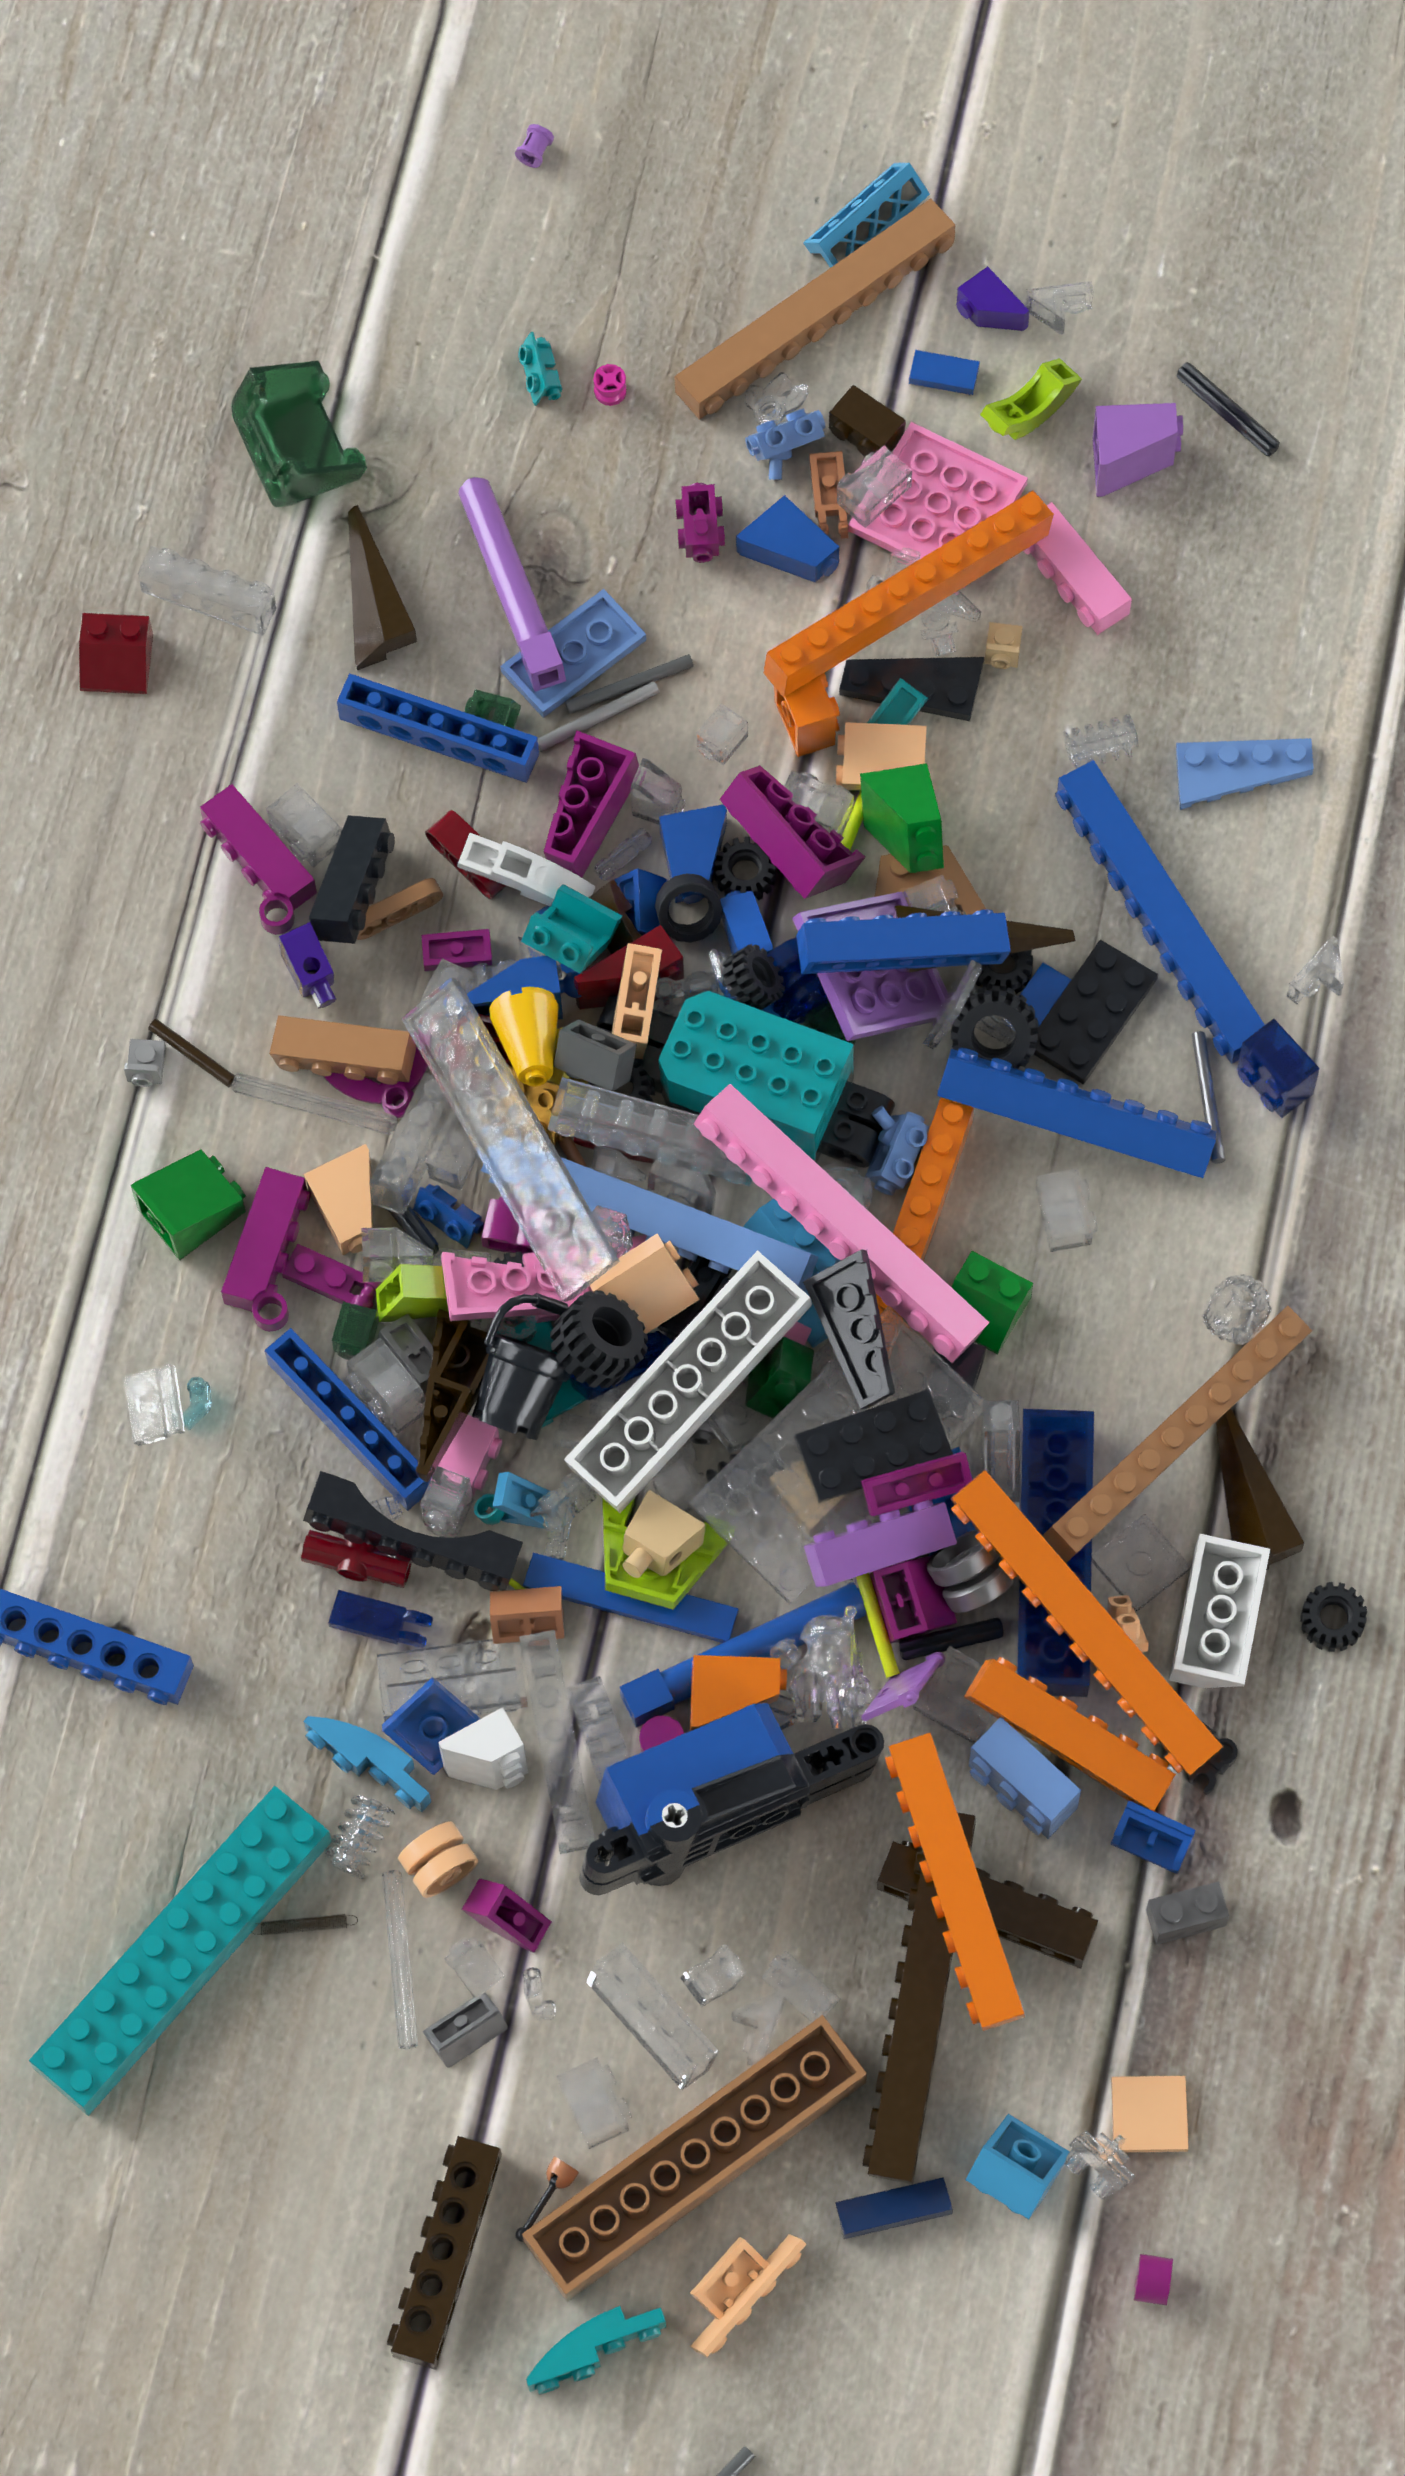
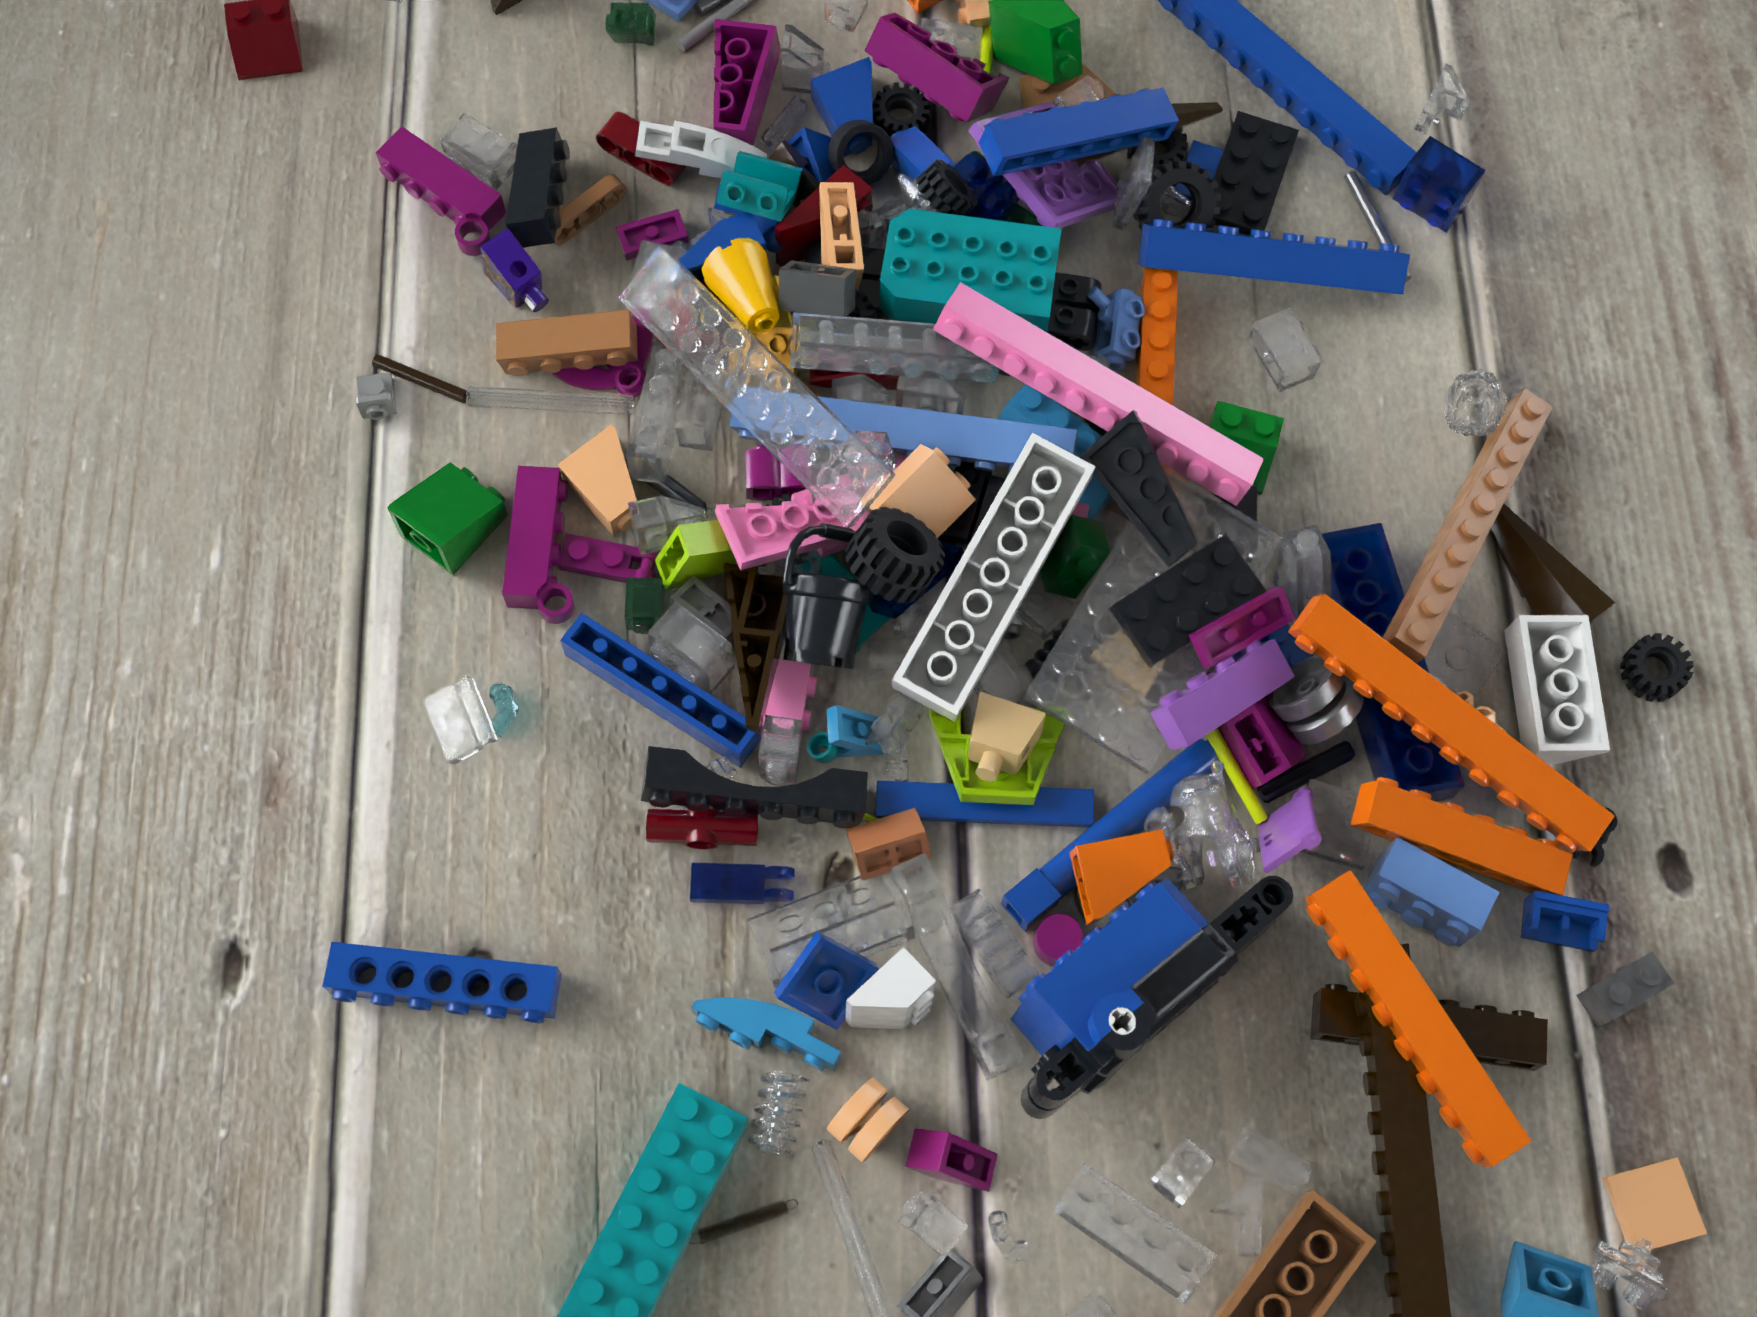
camera: 20 degrees left, 0 degrees up
blue brick [337,673,539,783] -> none
blue hinge [413,1184,485,1249] -> none

